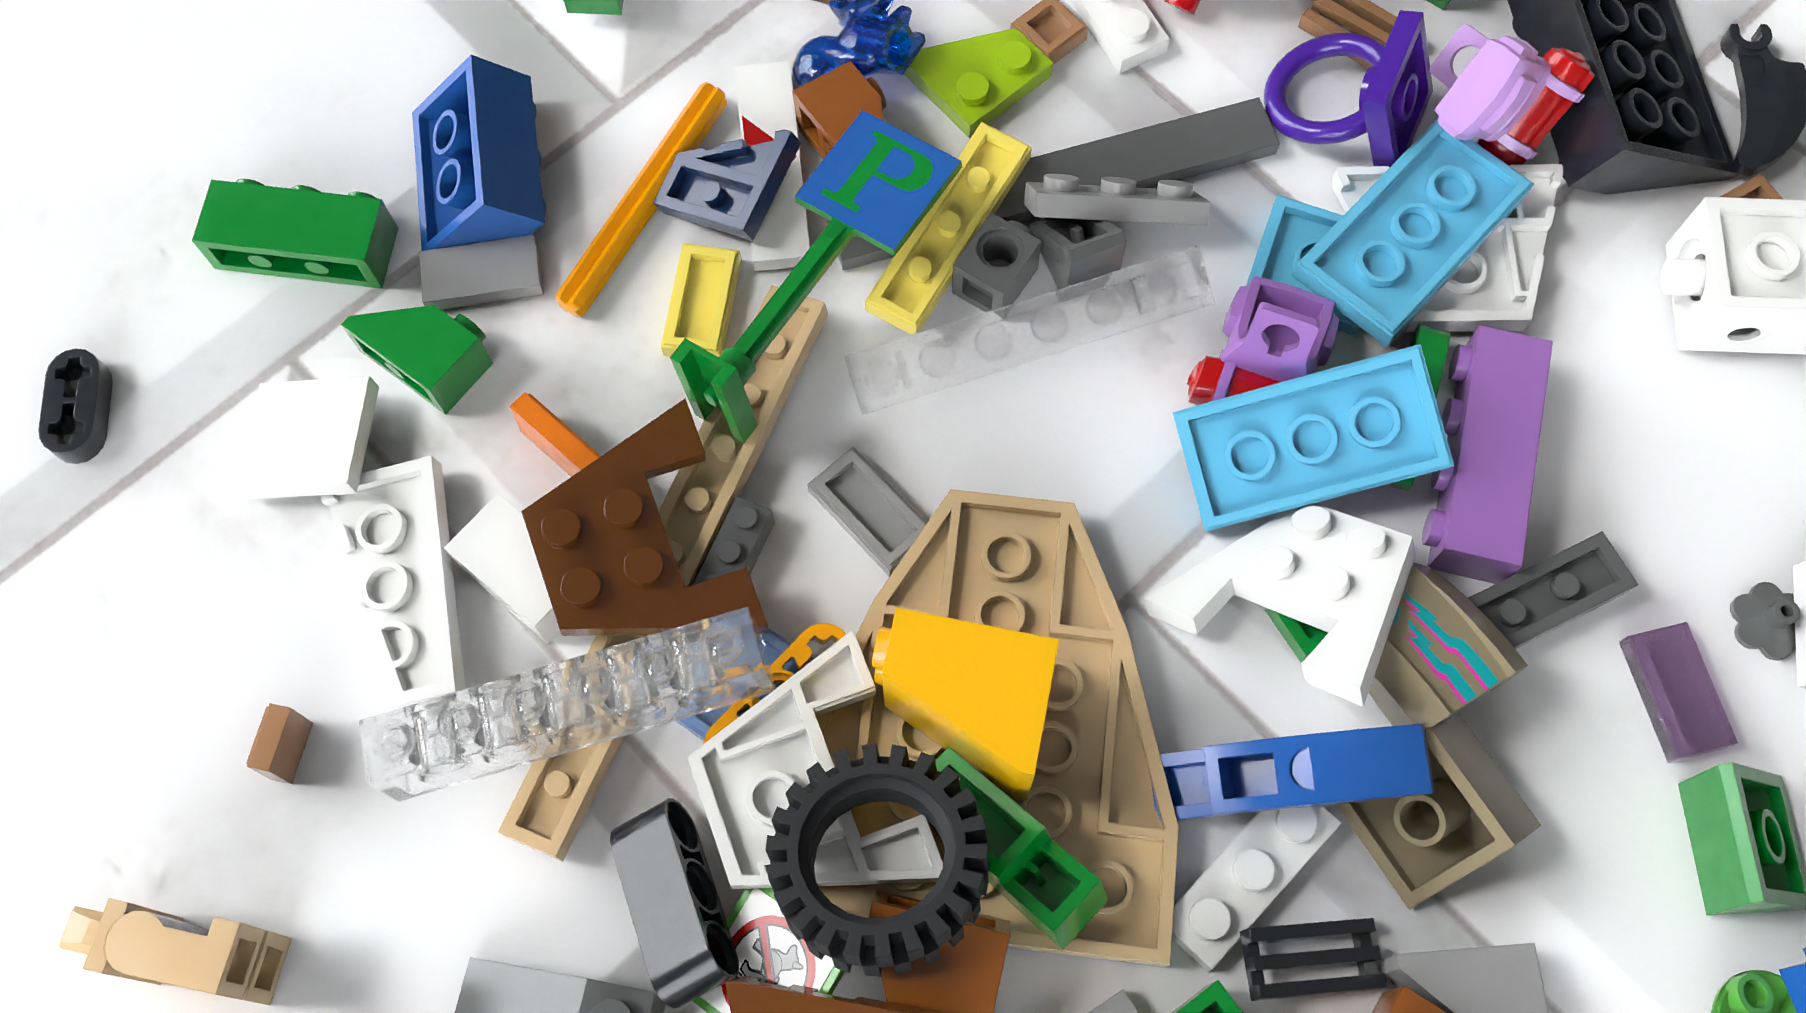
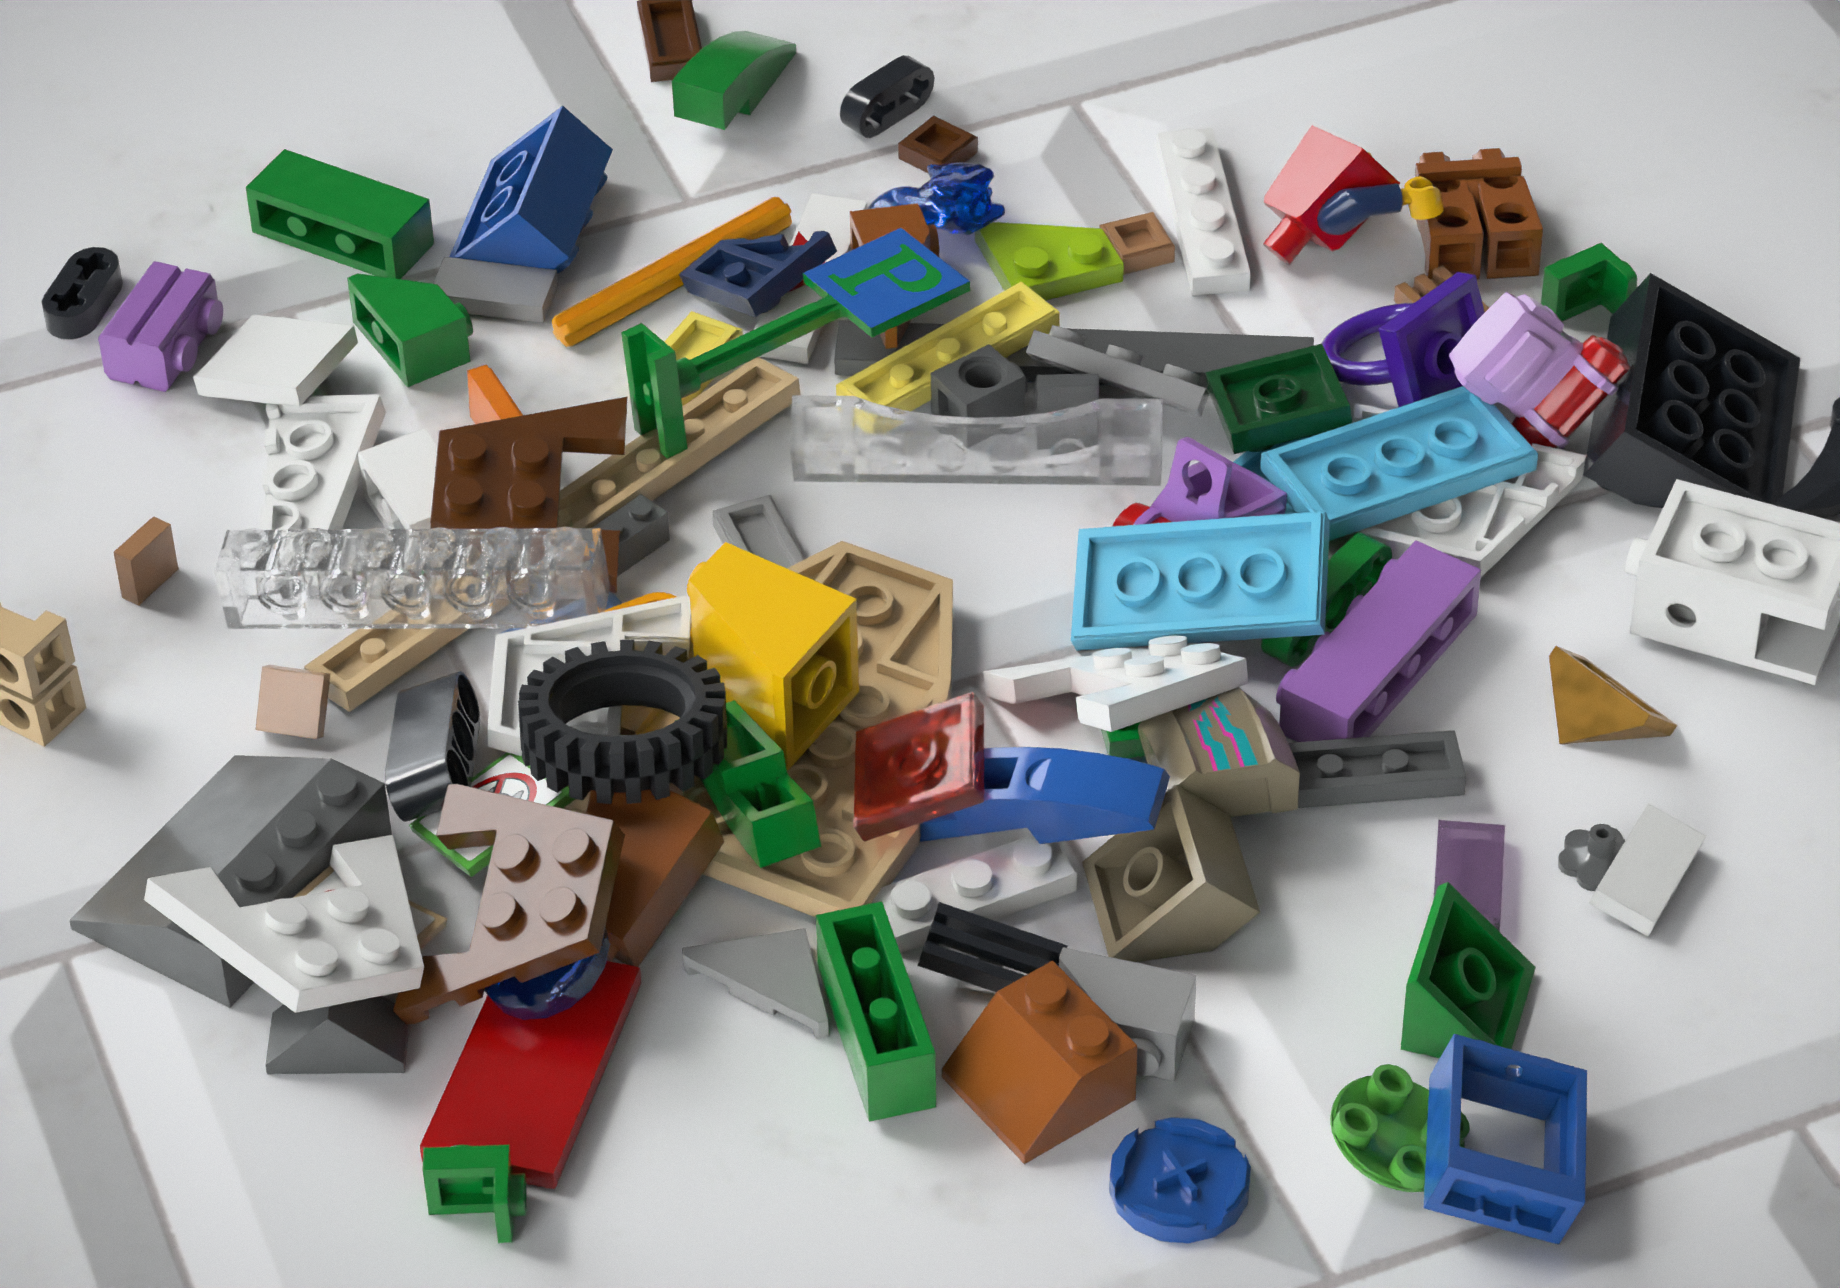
camera: 20 degrees right, 25 degrees down
none -> medium lavender brick [98,261,223,392]
none -> tile [255,665,331,739]
none -> clear red tile [853,692,984,842]
none -> dark green plate [1205,344,1353,454]
none -> pearl gold slope [1549,646,1678,744]

